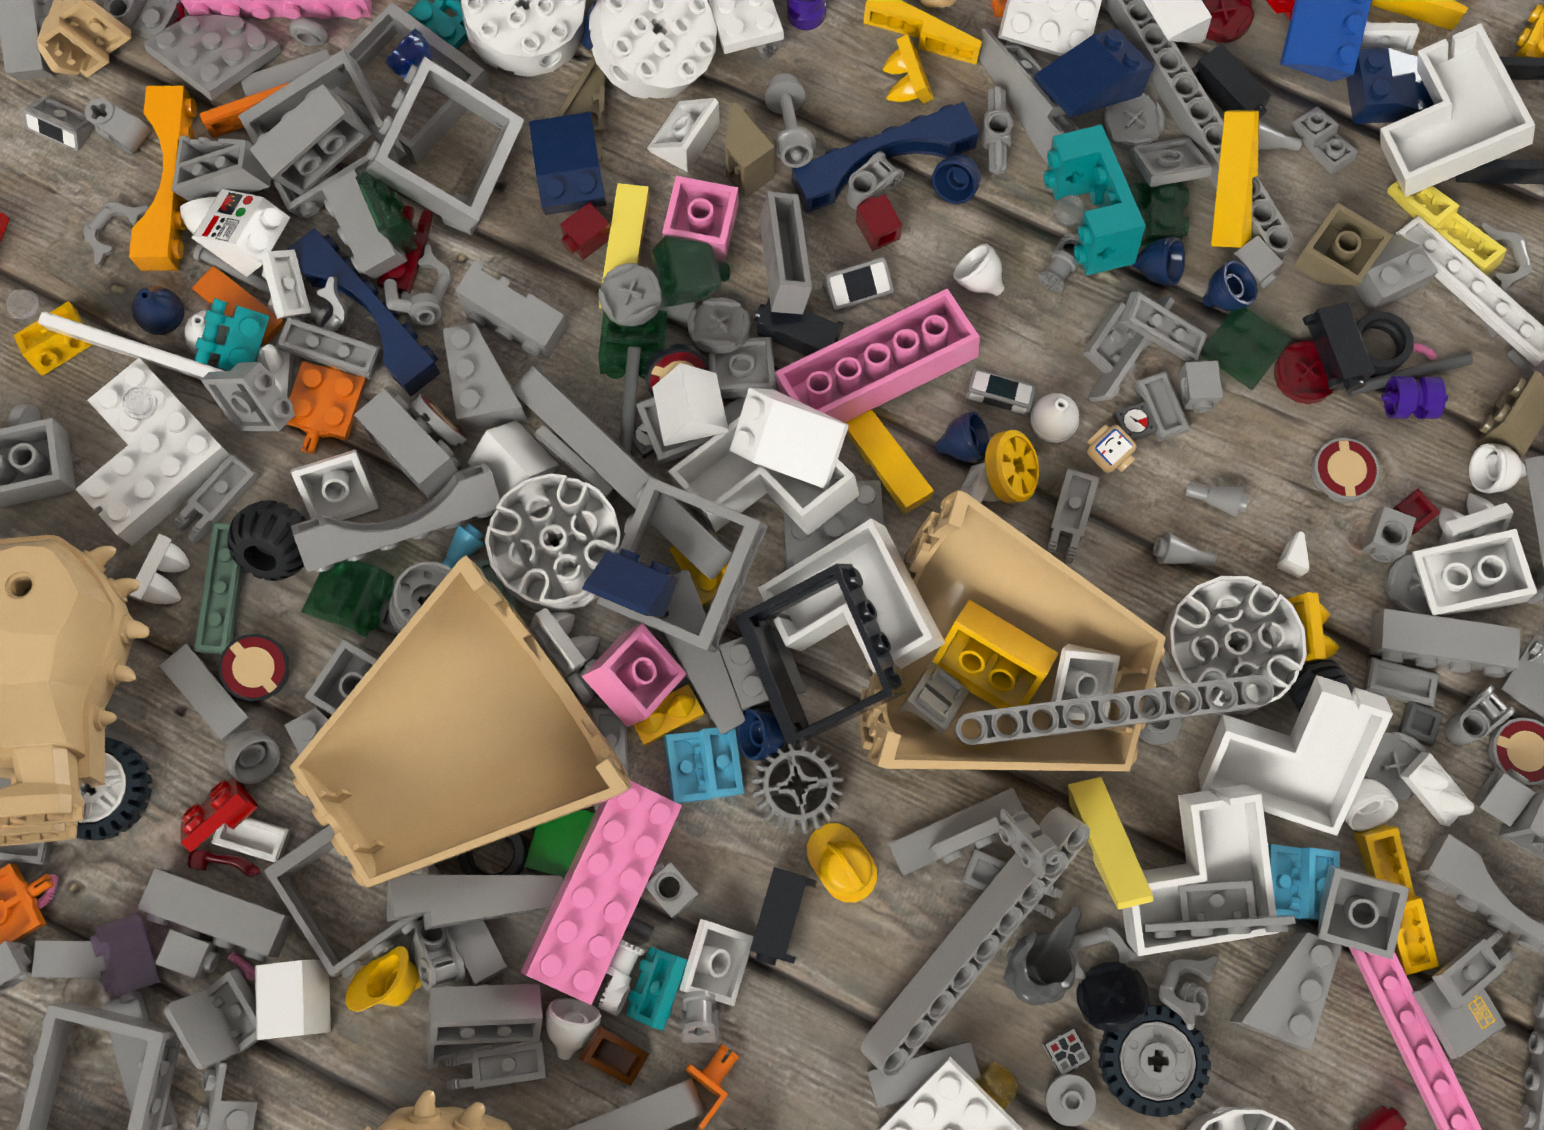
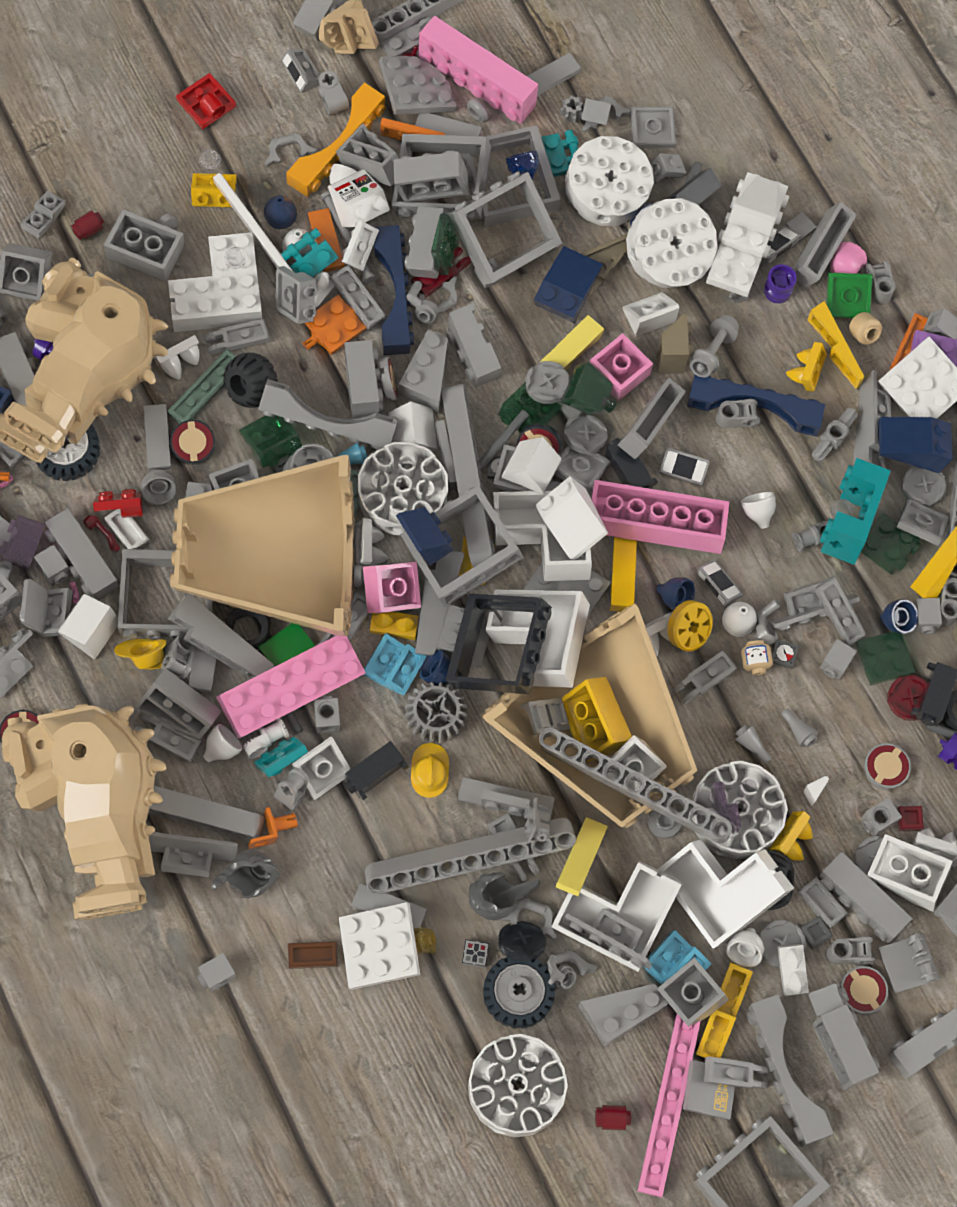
camera: 30 degrees right, 5 degrees down
white slope [291,449,379,521] -> none
light grey helmet [294,276,348,332] -> none
dark red brick [560,202,610,260] -> none
reddish brown slope [579,1024,650,1086] -> none
dark red brick [855,194,902,252] -> none
dark blue helmet [932,154,982,204] -> none
light grey piece [1045,1073,1096,1126] -> none
dark blue helmet [1132,236,1185,286] -> none
light grey tile [1134,371,1191,442] -> none
none -> clear purple slope [711,782,741,833]
none -> light grey plate [755,599,781,645]

